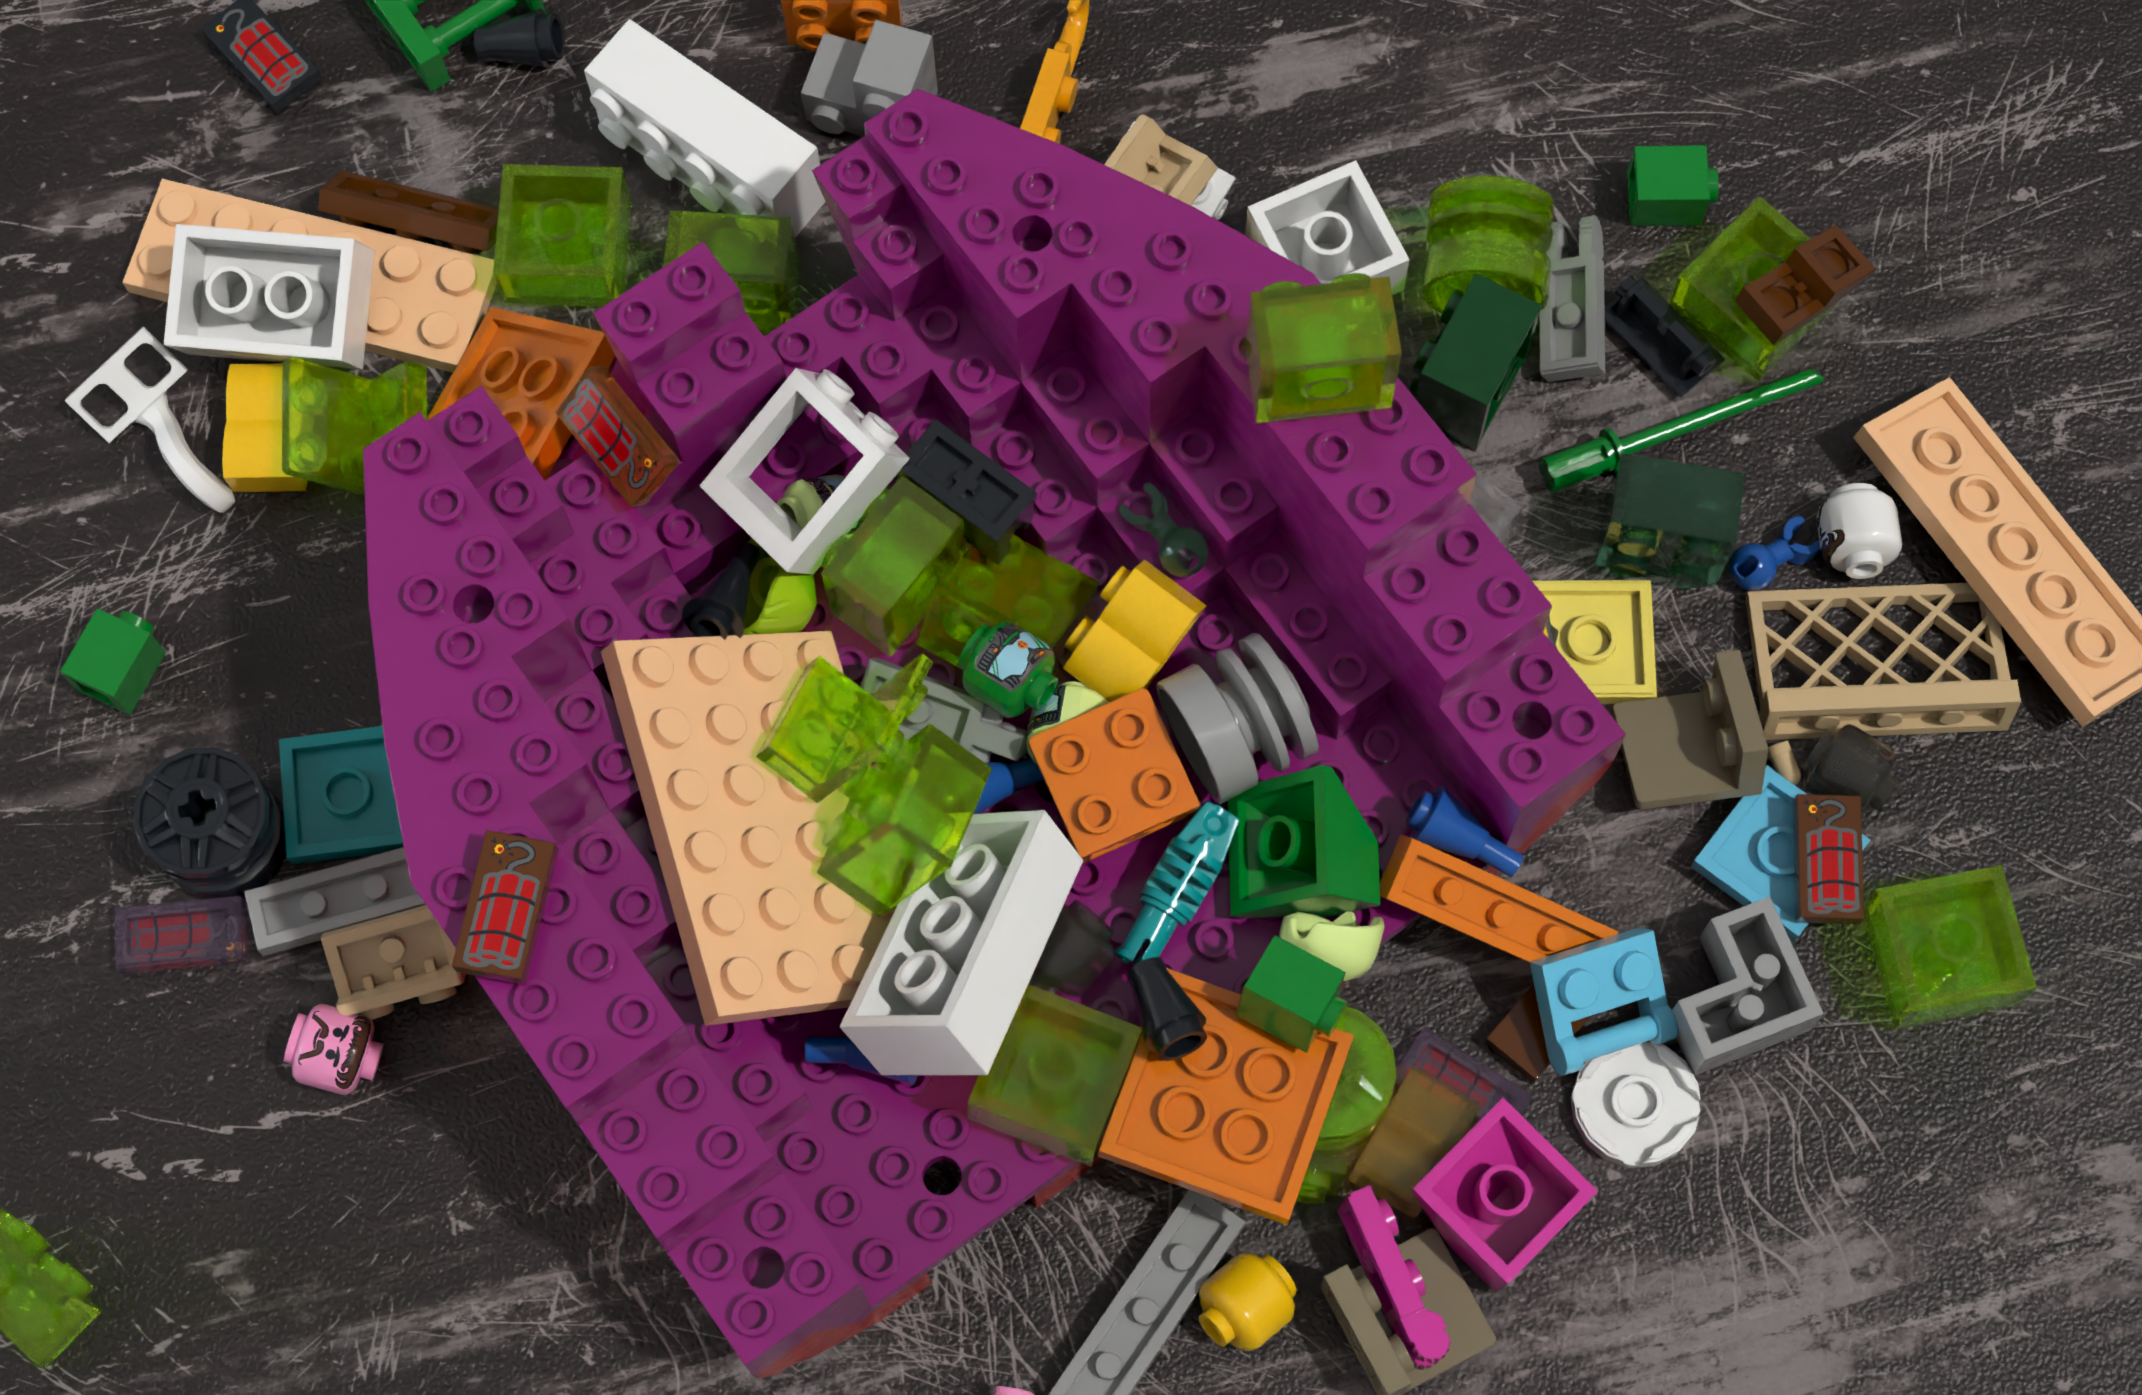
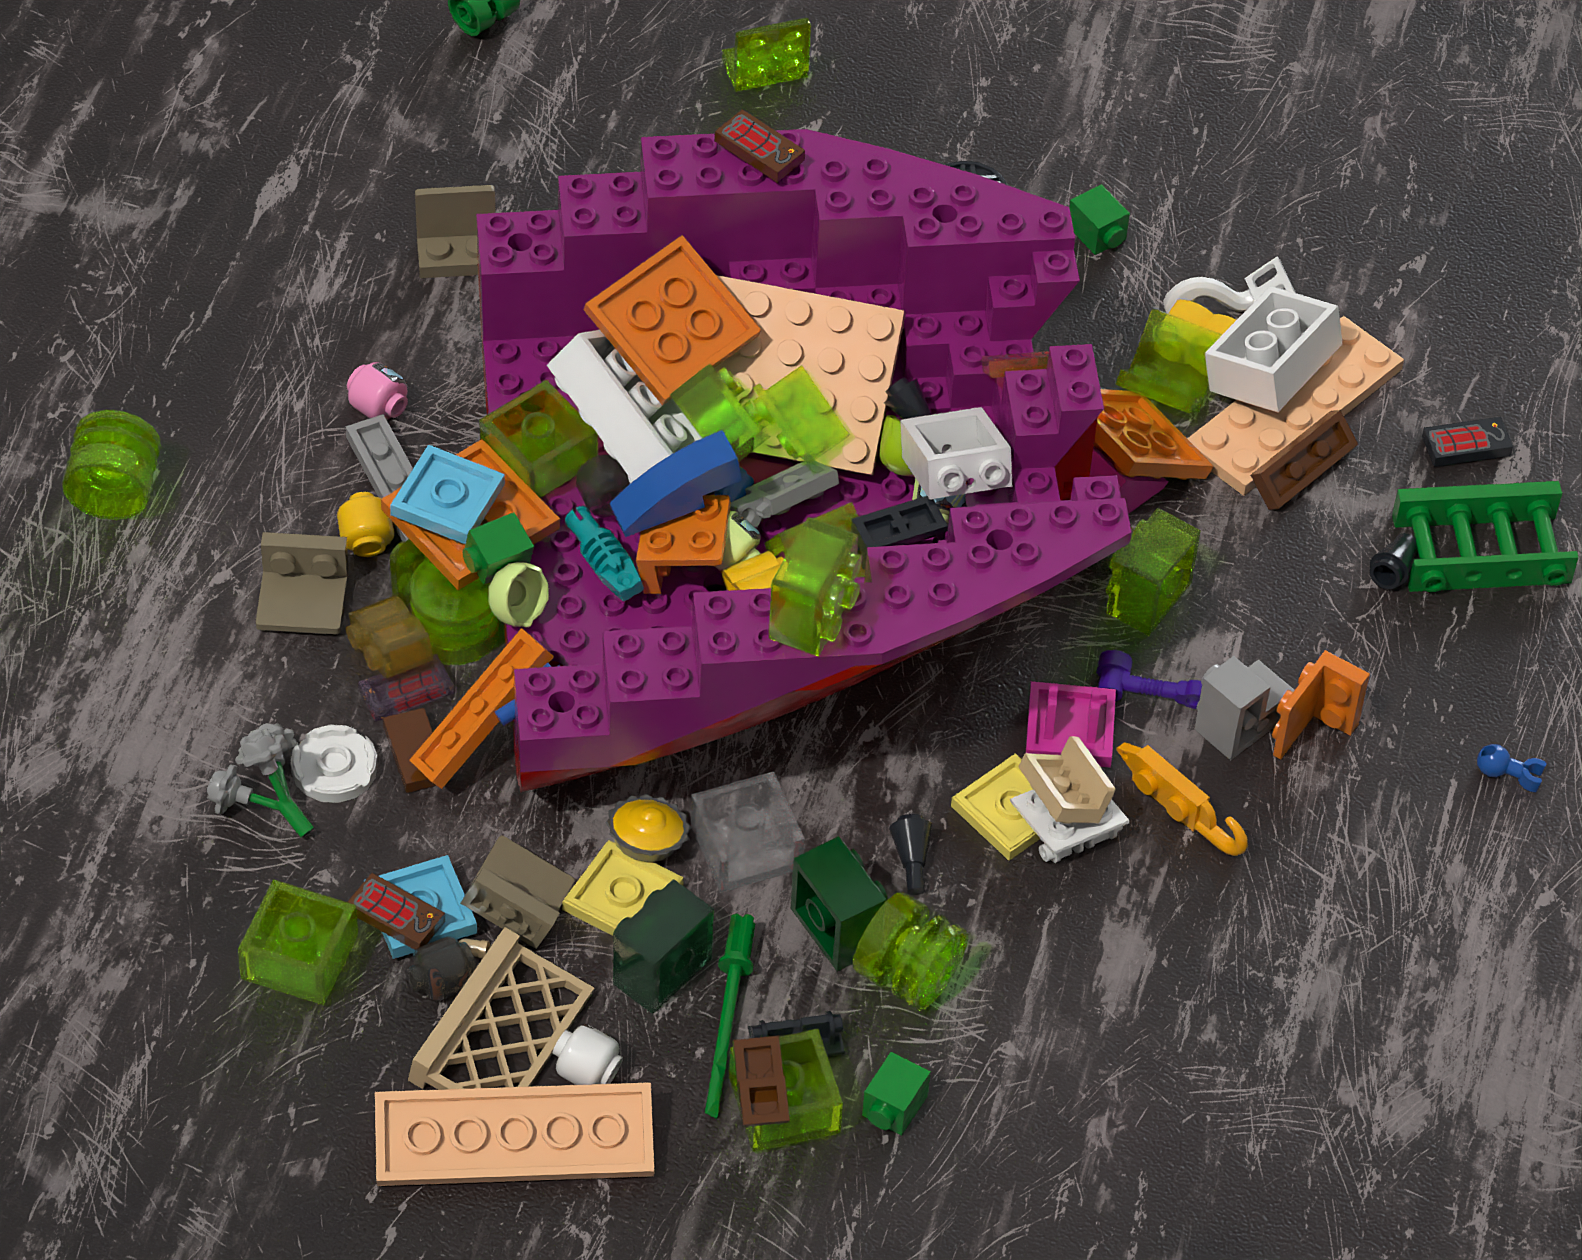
camera: 115 degrees right, 20 degrees down
clear neon green brick [493,164,632,306] -> none
white brick [584,19,826,252] -> none
clear neon green brick [821,475,969,657] -> none
head [958,621,1058,718] -> none
black cone [1126,957,1207,1061] -> none
light grey wheel [1156,633,1319,804] -> none
green slope [1228,765,1380,918] -> none
white brick [1245,160,1409,314] -> none
dark pink hinge [1337,1185,1452,1370] -> none
dark pink slope [1411,1098,1598,1293] -> none
medium azure plate [1530,927,1678,1076] -> none
light grey hinge [1539,215,1605,382] -> none
light grey brick [1672,896,1824,1076] -> none
blue arm [1728,516,1820,591] -> none
none -> light grey plant [207,723,315,838]
none -> medium azure plate [390,445,505,544]
none -> orange plate [583,235,761,406]
none -> blue slope [610,430,742,537]

